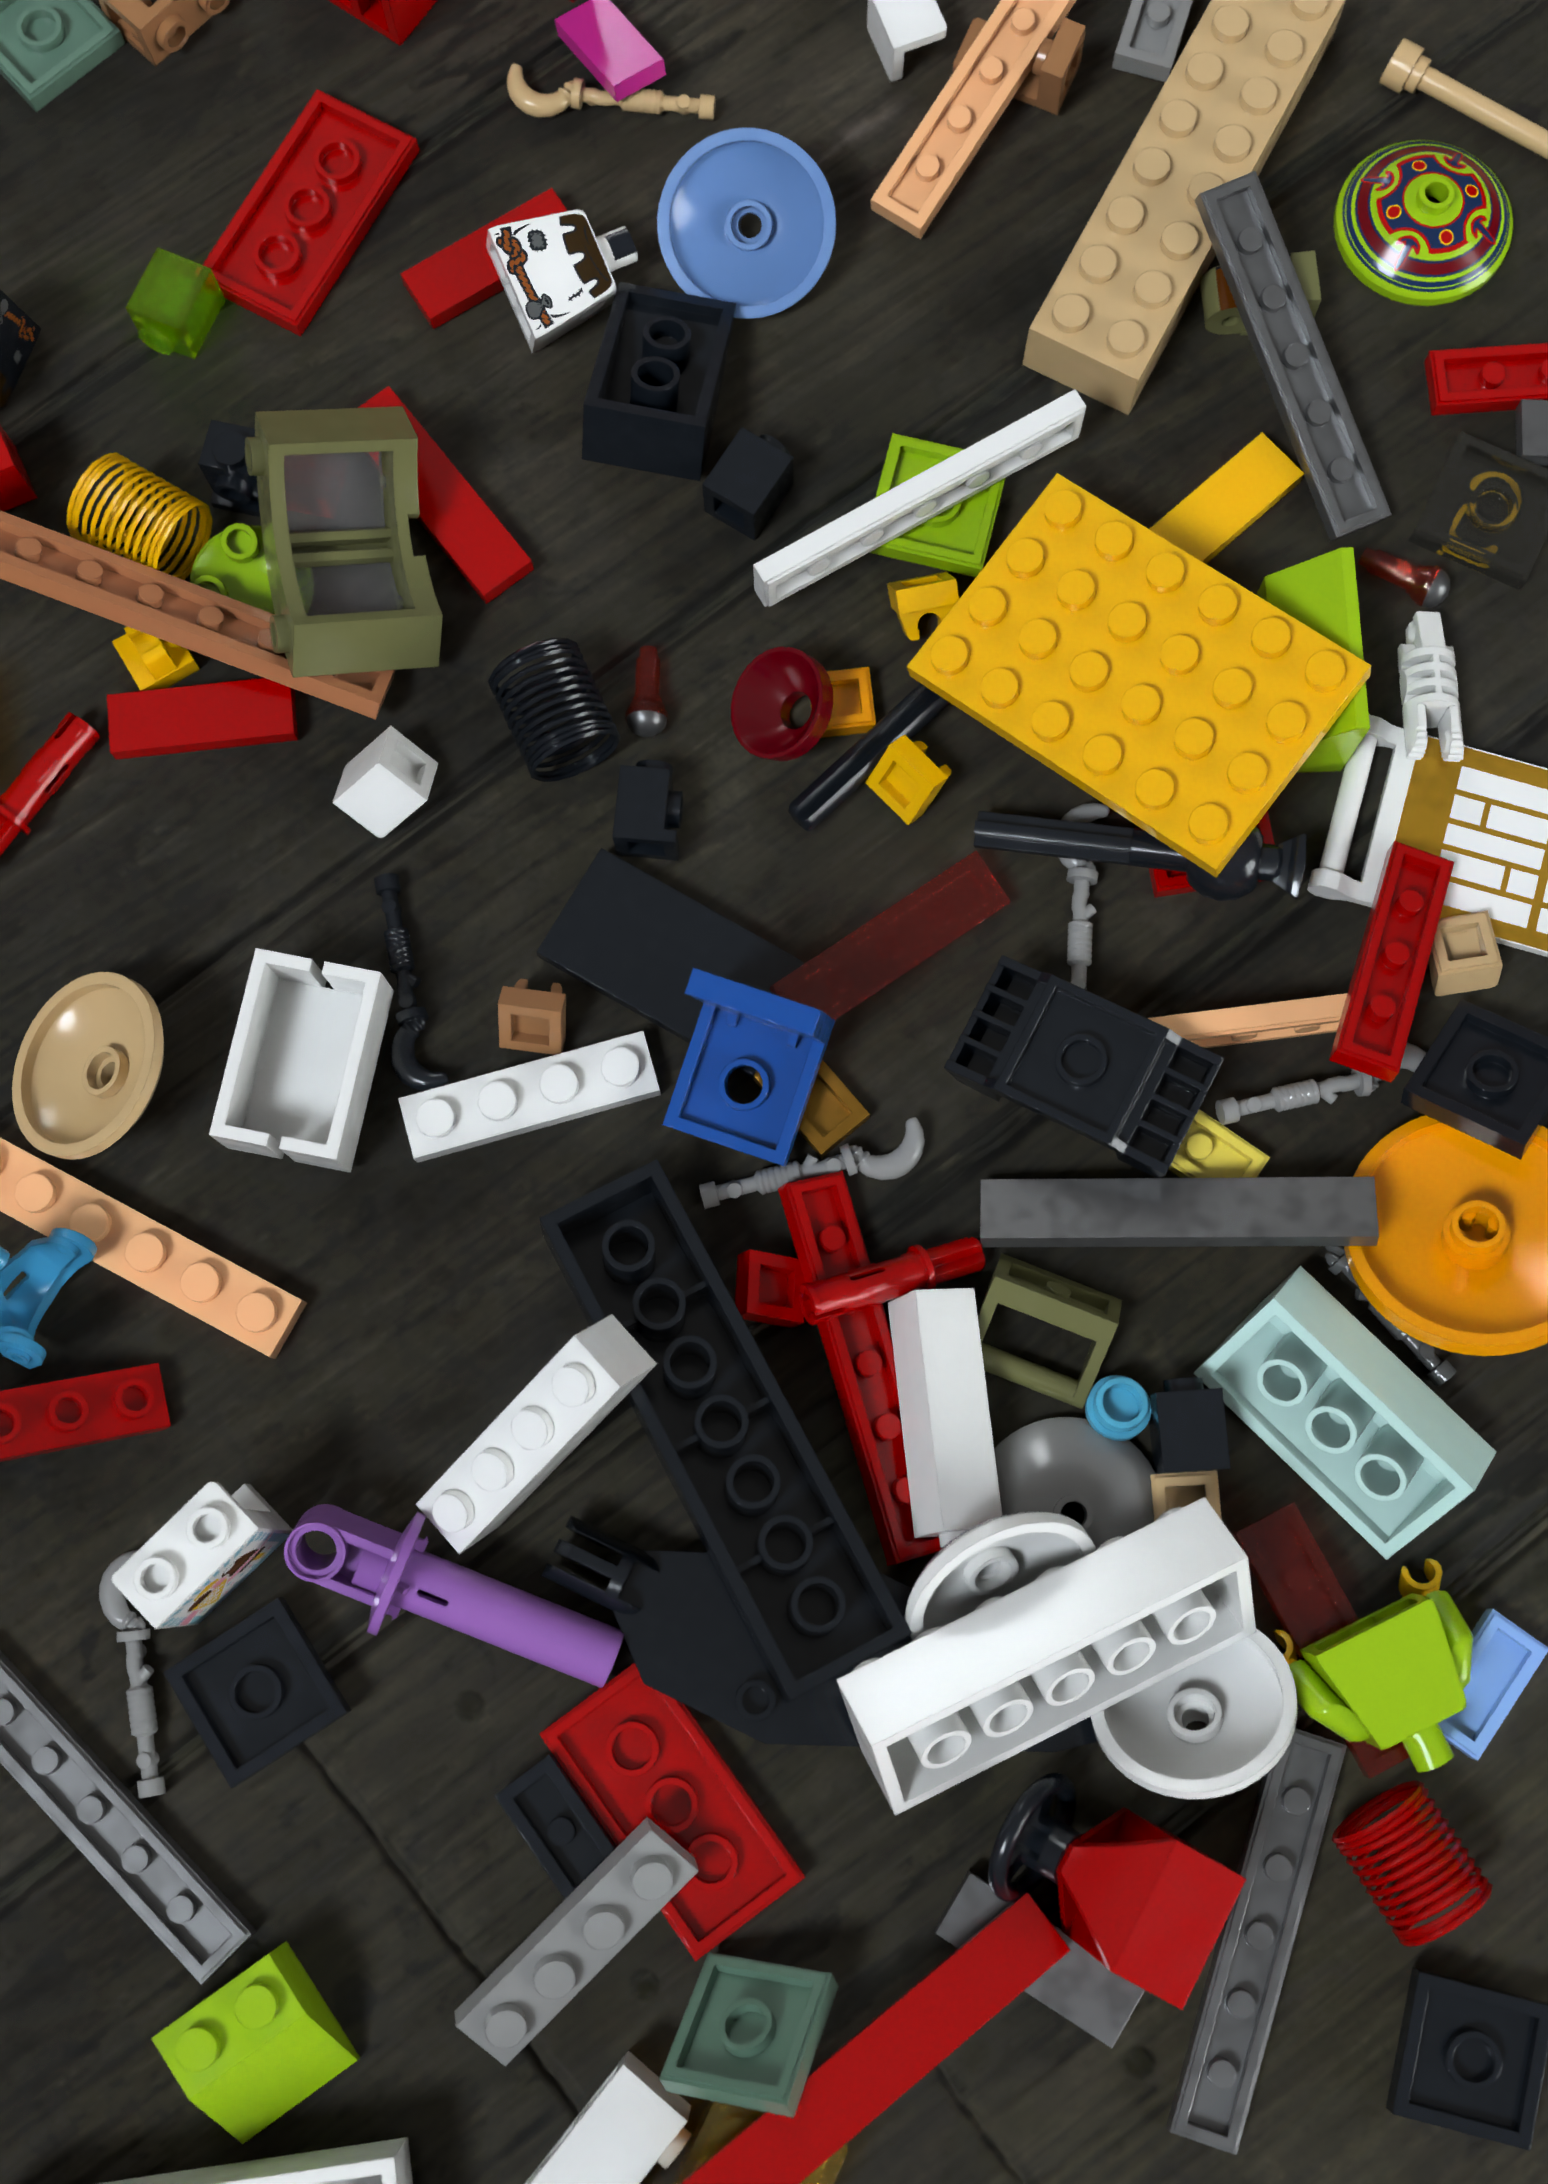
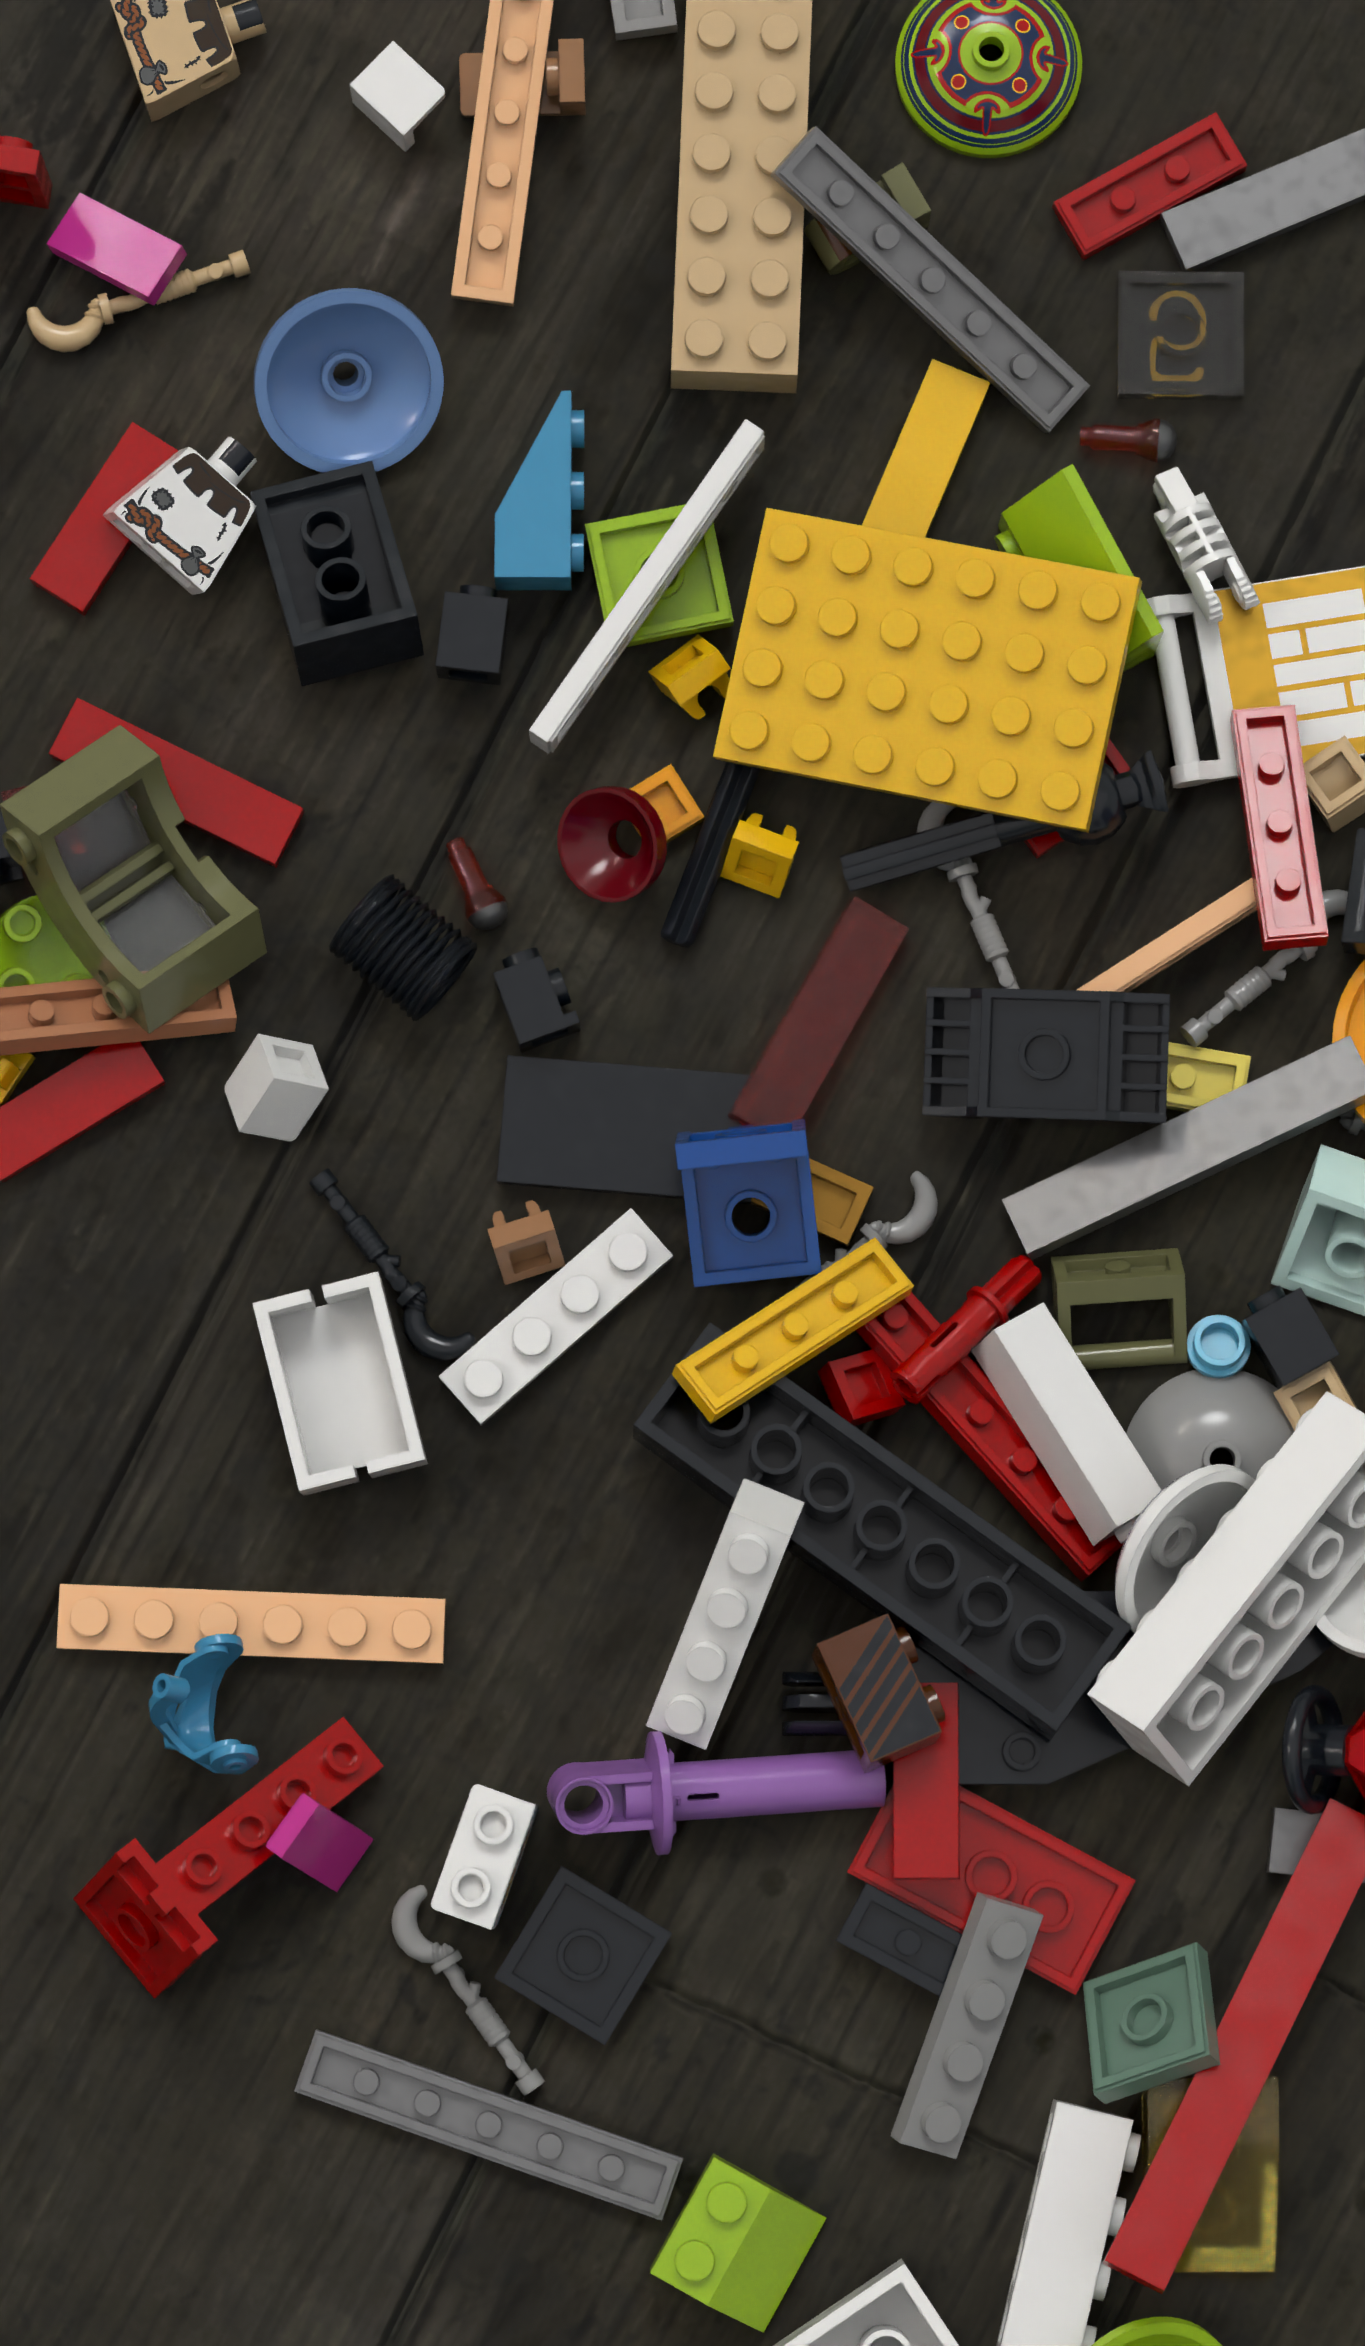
camera: 30 degrees left, 5 degrees up
tan dish [12,972,164,1160] -> none
none -> dark pink tile [266,1793,374,1892]
none -> dark azure slope [494,391,585,590]
none -> yellow tile [672,1237,914,1424]
none -> brick [811,1613,945,1773]
none -> red tile [893,1682,960,1880]

